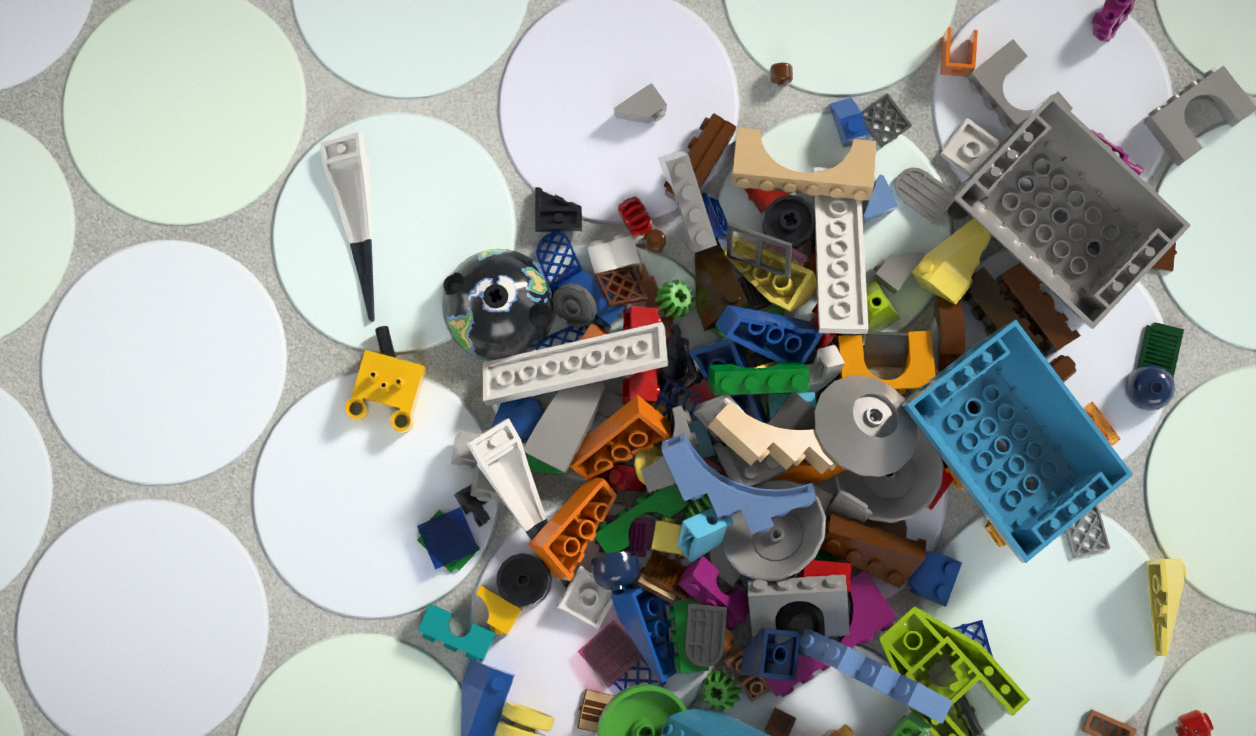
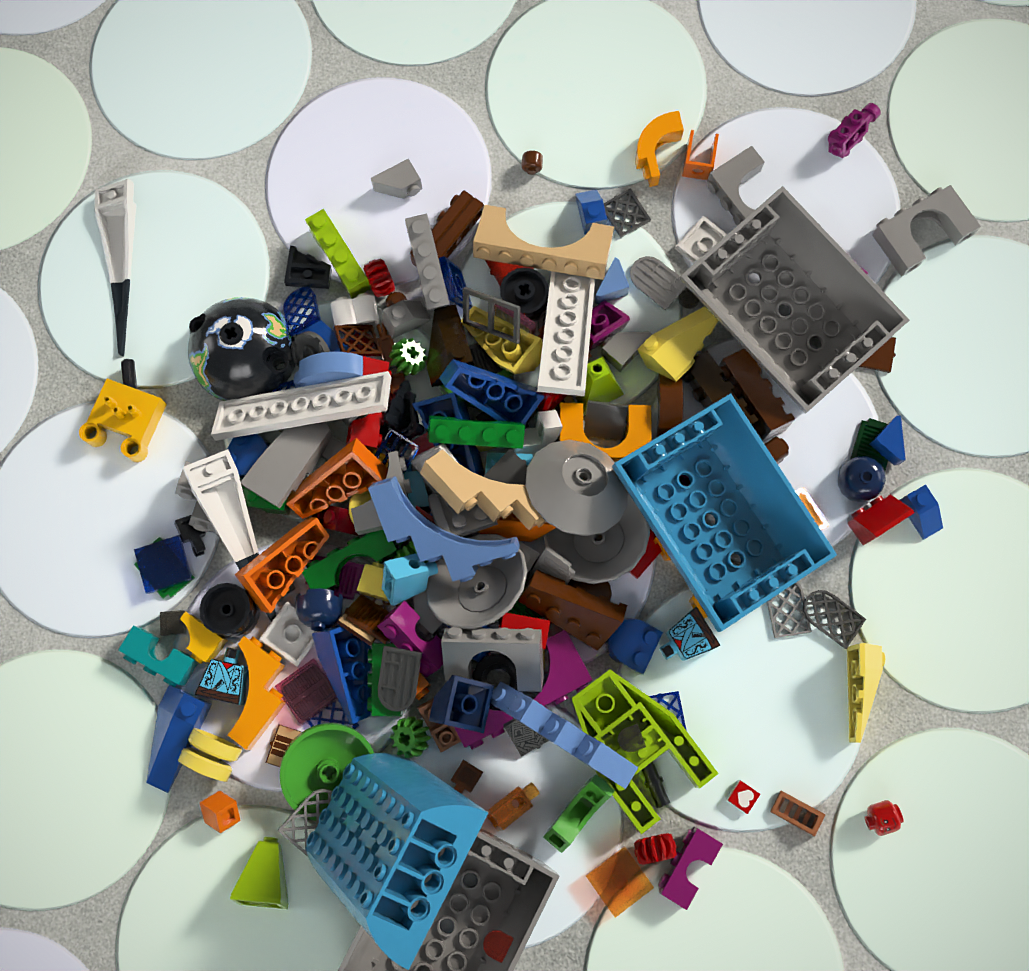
camera: 10 degrees right, 5 degrees down
none -> clear smoke tile [160,610,186,636]
none -> torso [195,647,248,706]
none -> light orange arch [227,636,286,750]
none -> medium blue arch [293,352,363,388]
none -> lime arch [305,208,371,299]
none -> light grey slope [381,300,431,339]
none -> dark grey piece [503,718,549,757]
none -> magenta slope [589,300,630,351]
none -> light orange arch [635,111,684,187]
none -> torso [659,607,721,661]
none -> red tile [726,780,761,814]
none -> dark grey window [803,590,866,649]
none -> red slope [847,494,915,545]
none -> blue slope [869,416,906,466]
none -> blue slope [900,484,943,540]

